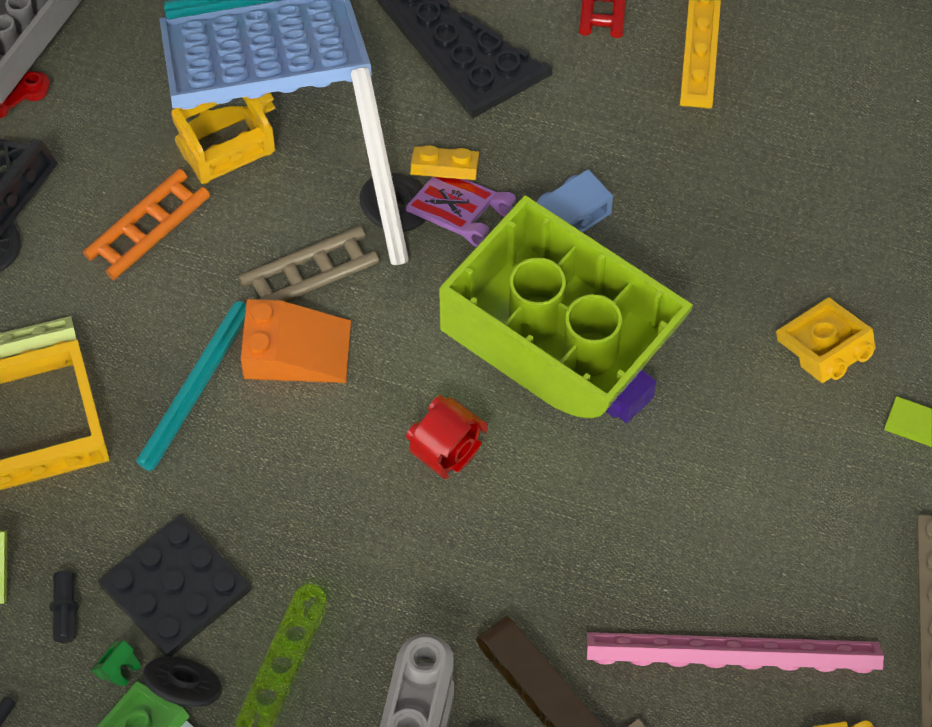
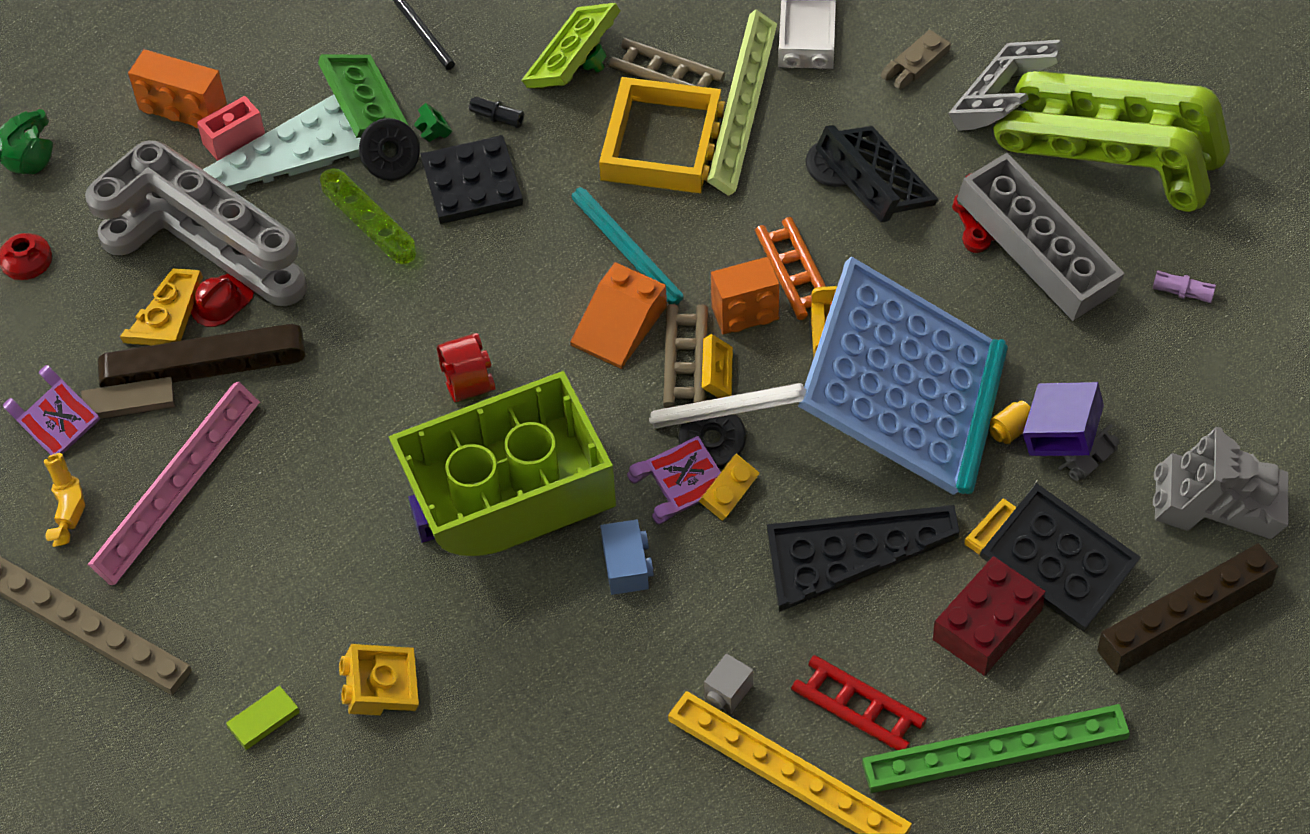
camera: 120 degrees right, 5 degrees down
none -> yellow plate [702,334,733,398]
none -> light grey brick [704,653,753,713]
none -> orange brick [711,256,779,335]

